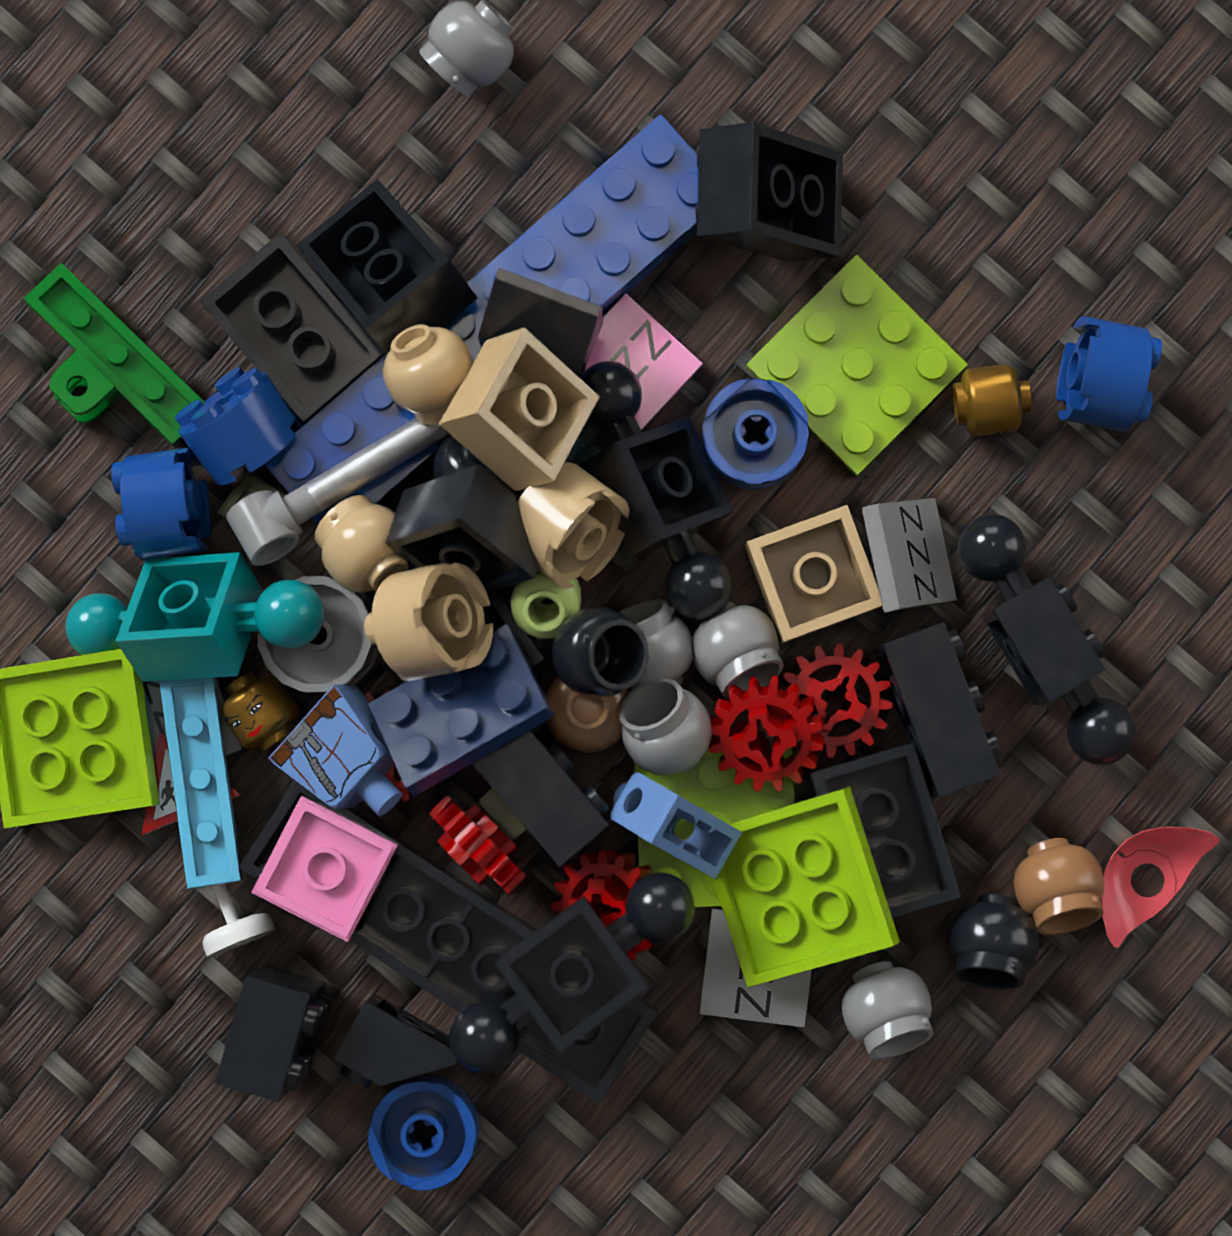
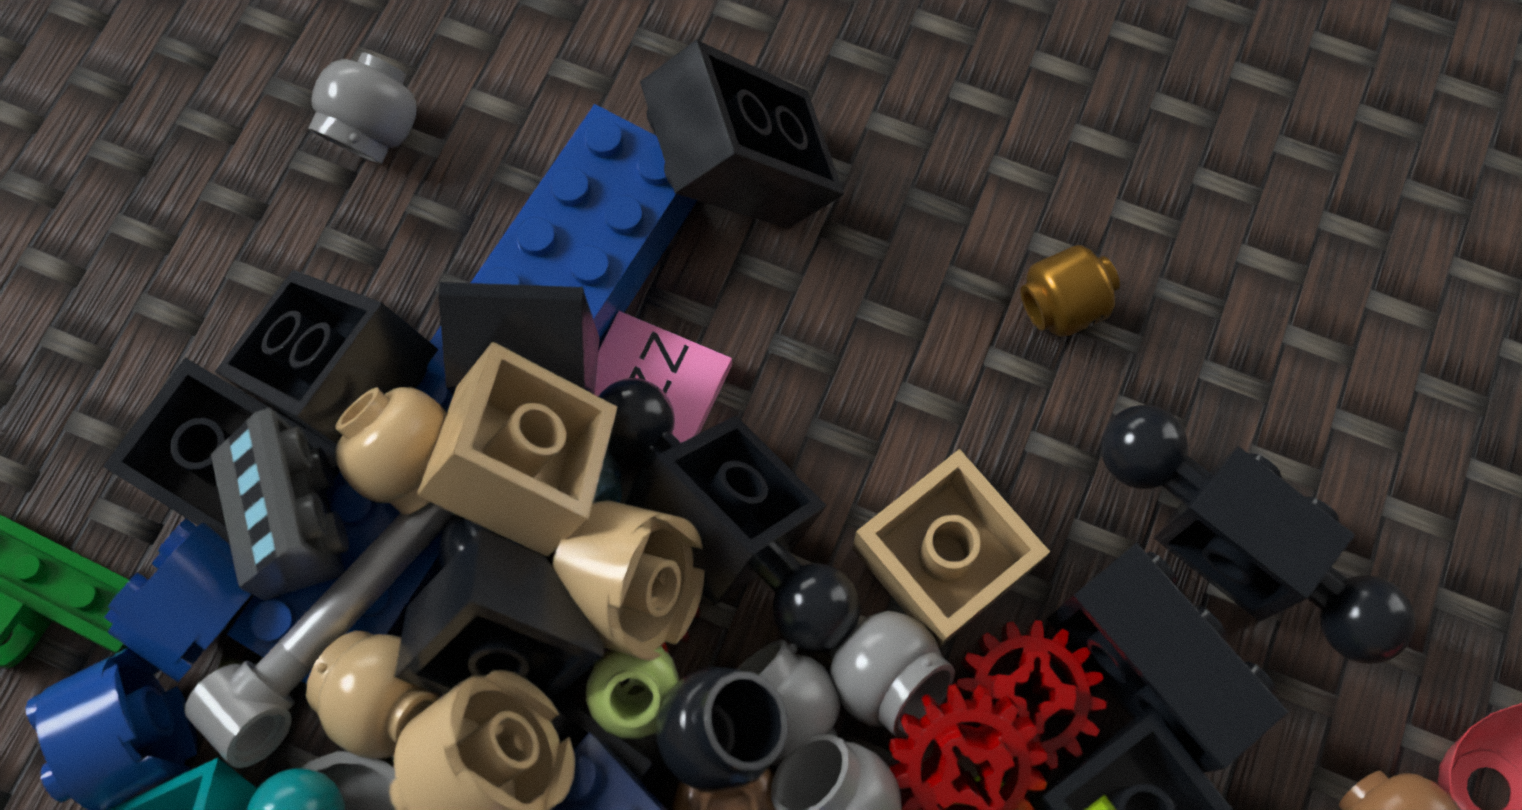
camera: 20 degrees left, 15 degrees down
blue brick [701,379,809,491] -> none
lime plate [745,254,968,477] -> none
light grey tile [862,498,957,612] -> none
blue brick [1056,316,1162,432] -> none
none -> dark grey slope [211,408,349,600]

